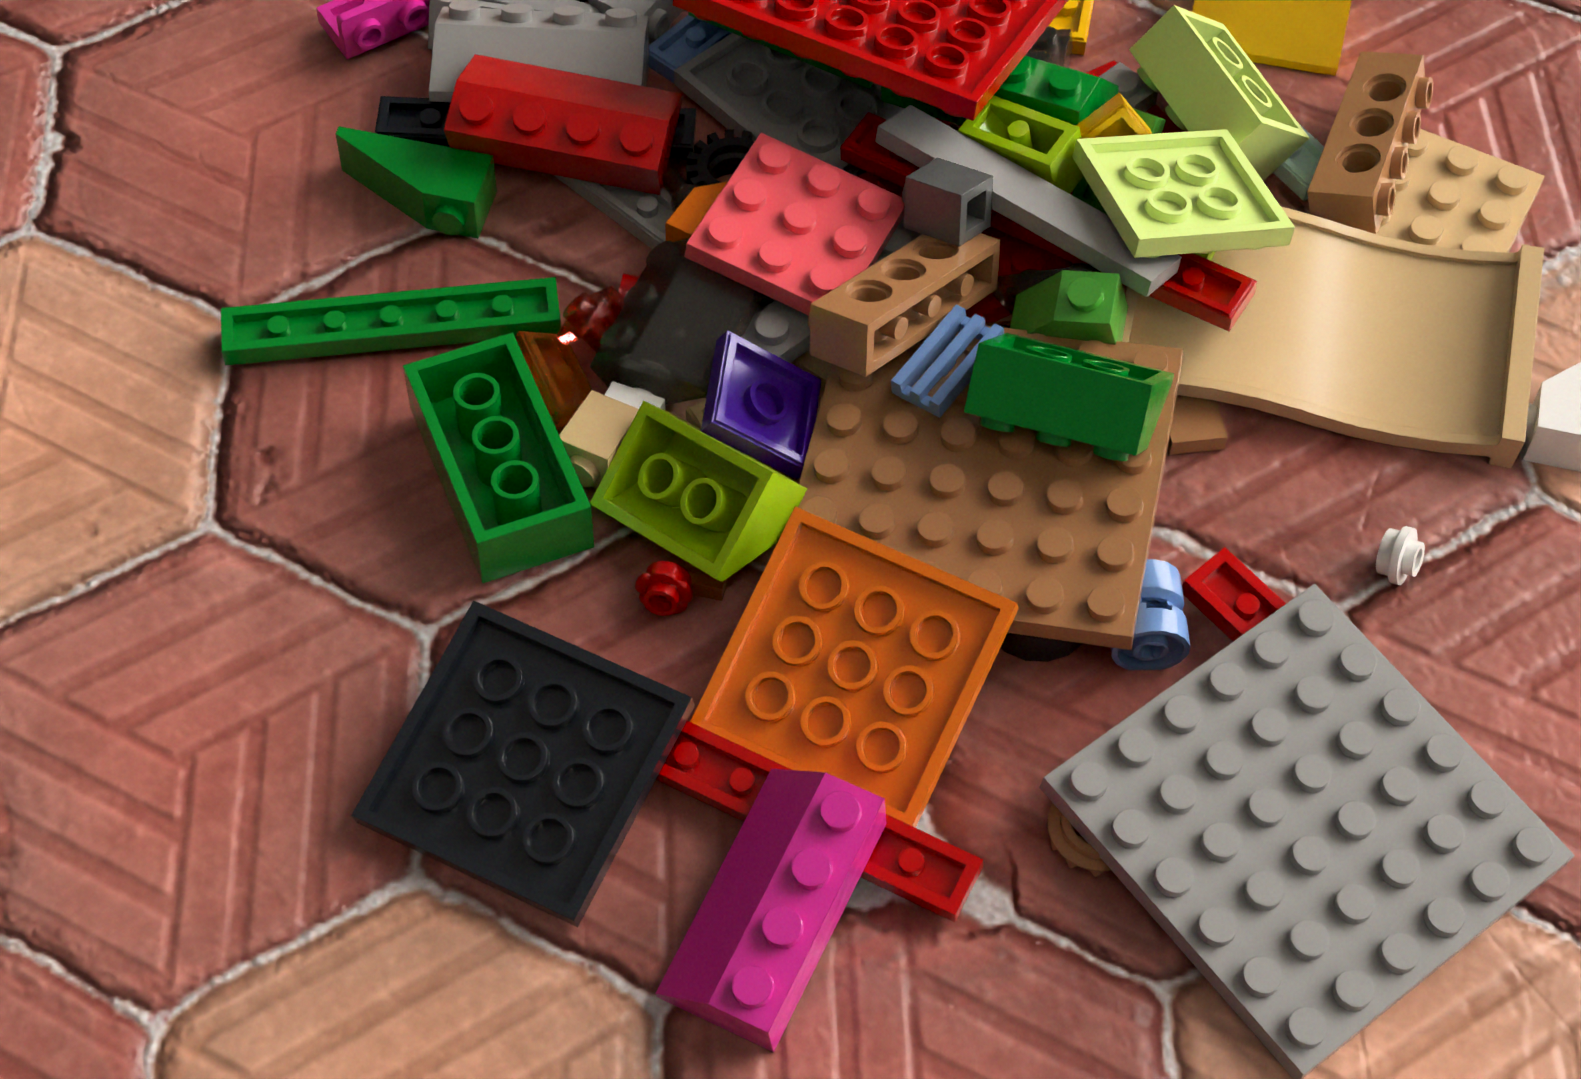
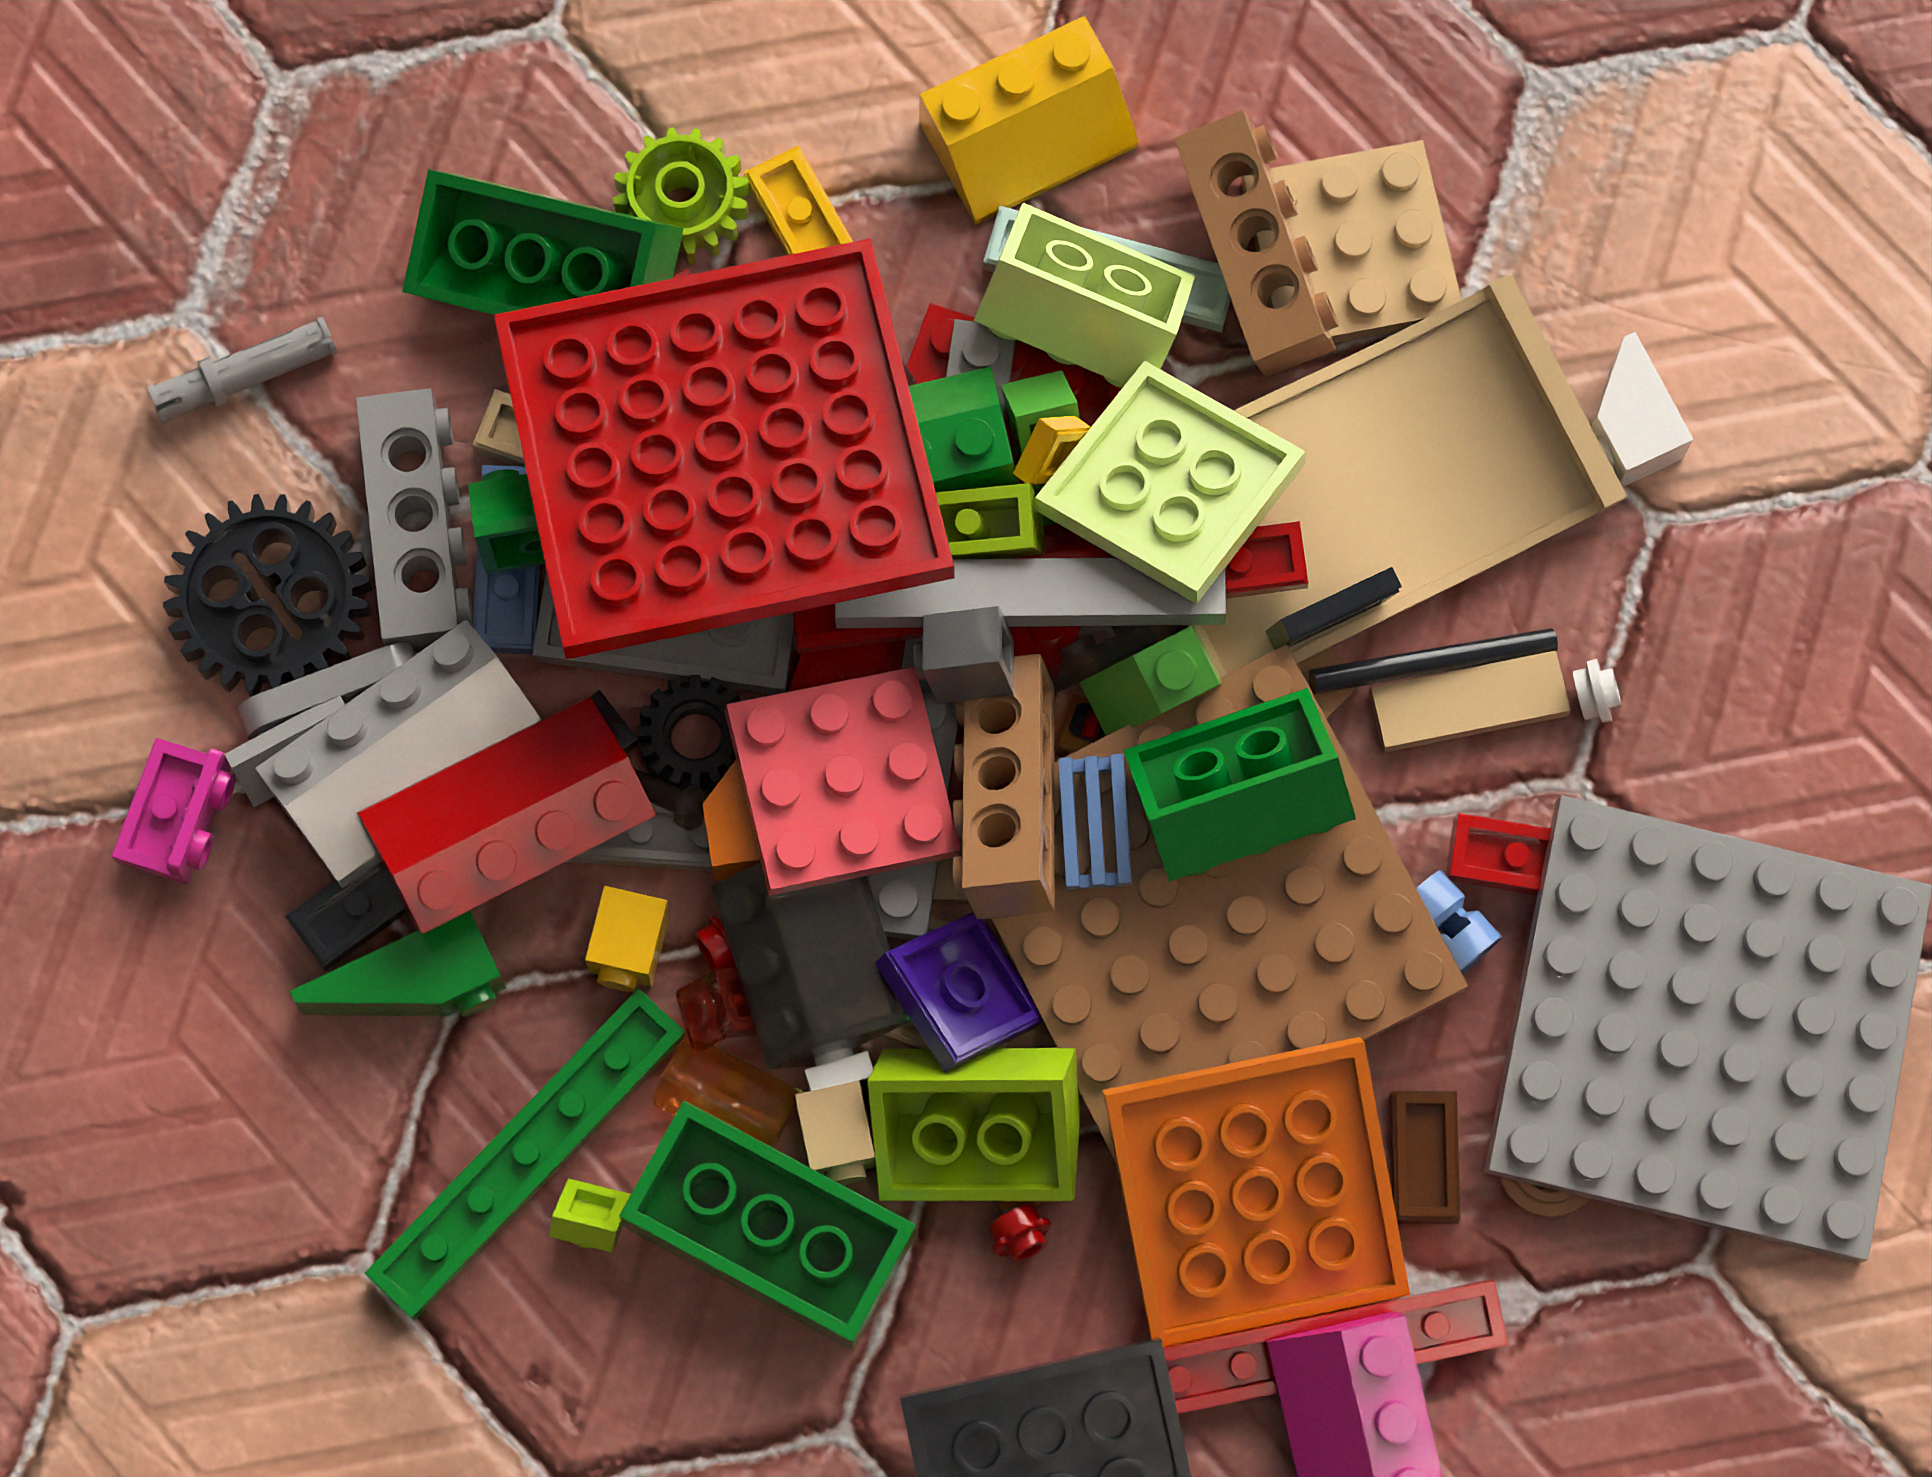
camera: 40 degrees left, 20 degrees up
none -> lime plate [549,1178,631,1253]
none -> yellow brick [585,886,671,992]
none -> black tile [1265,567,1402,650]
none -> black bar [1308,628,1558,694]
none -> tan tile [1369,651,1571,753]
none -> reddish brown tile [1390,1091,1461,1224]

